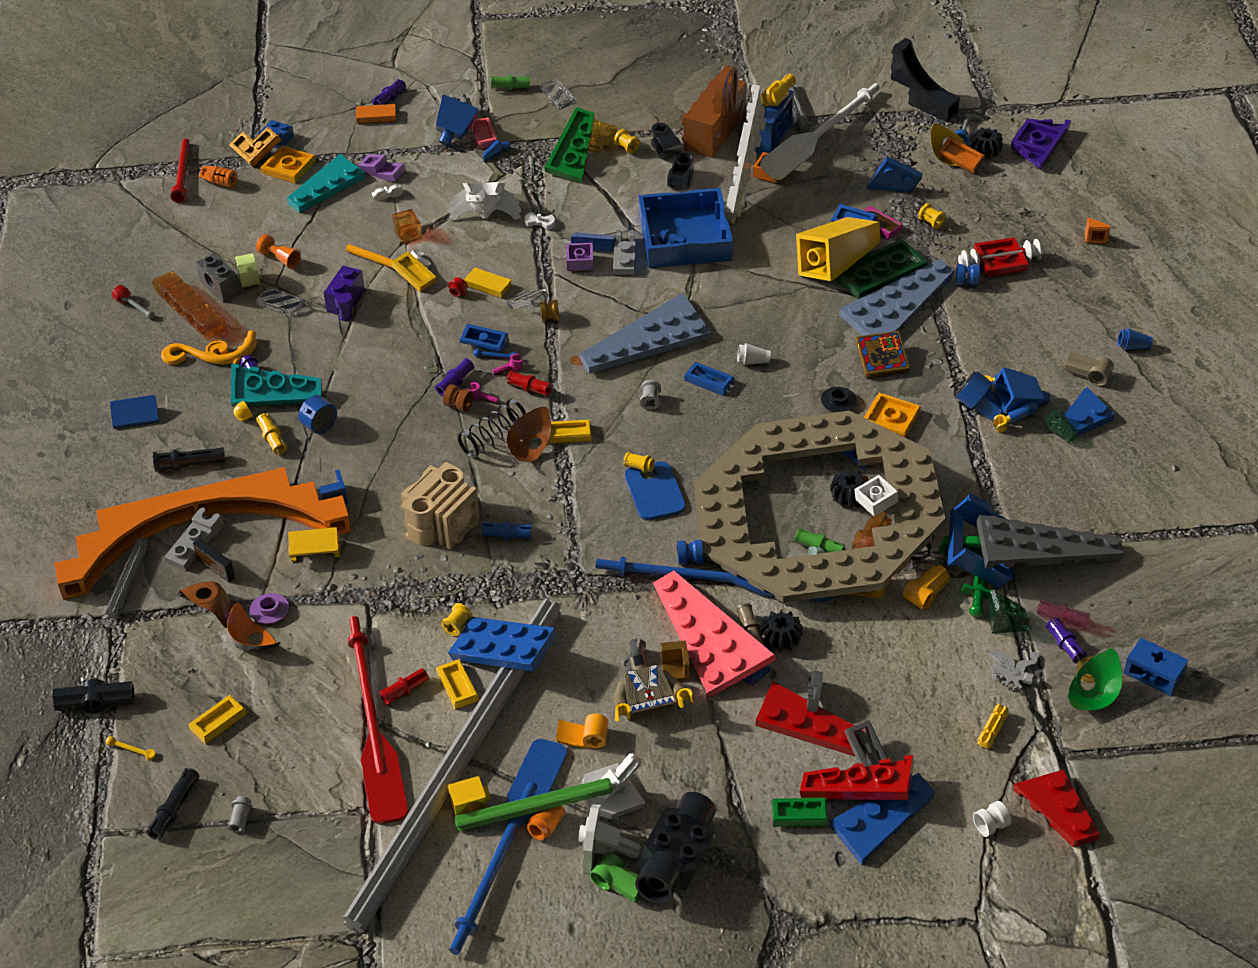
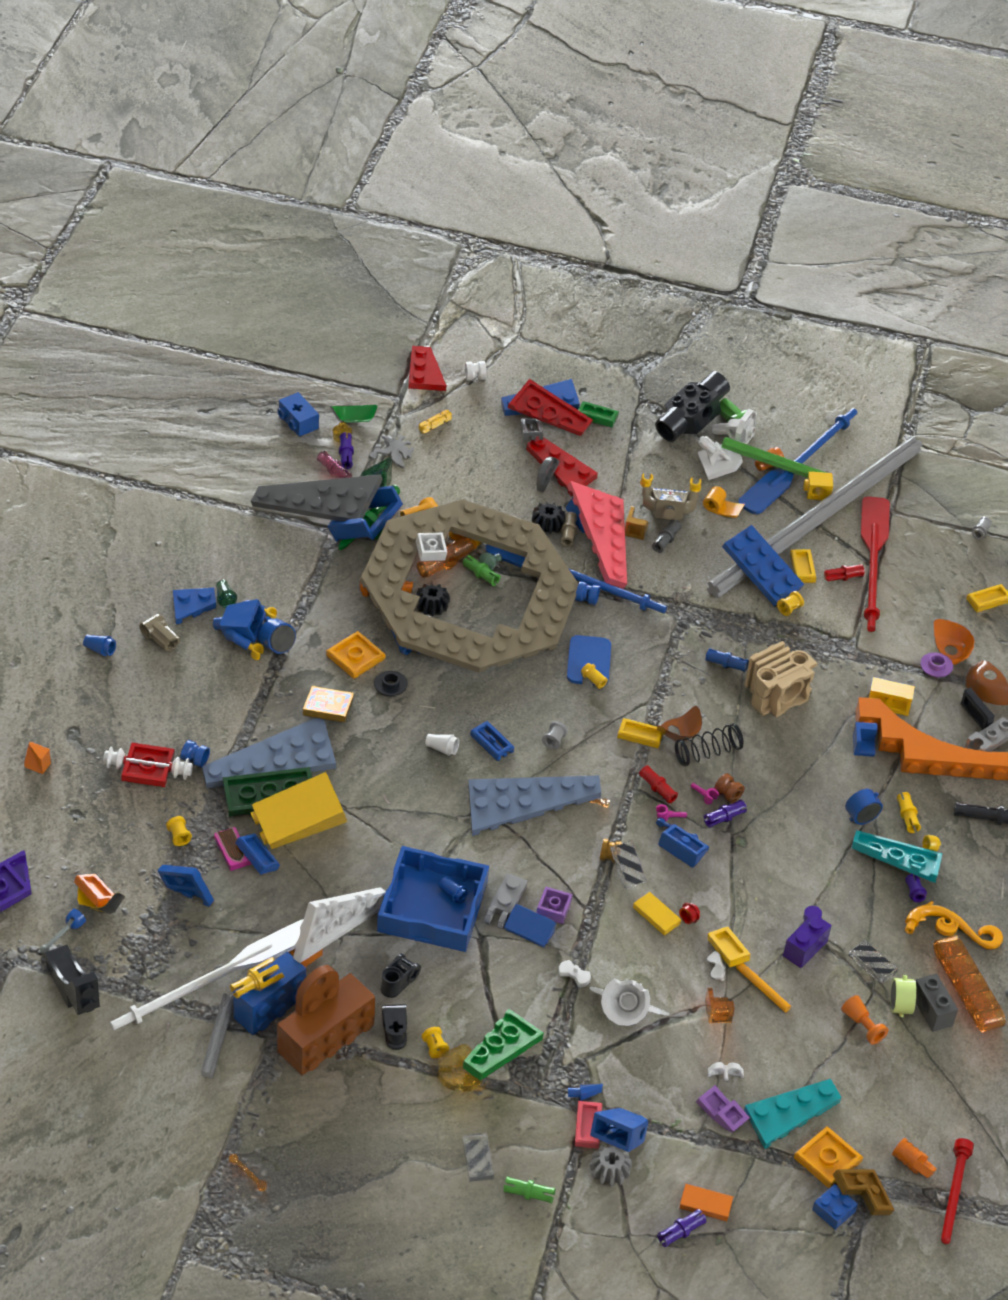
camera: 165 degrees left, 0 degrees up
black gear [969,127,1003,159] -> none
none -> clear orange hinge [229,1153,267,1191]

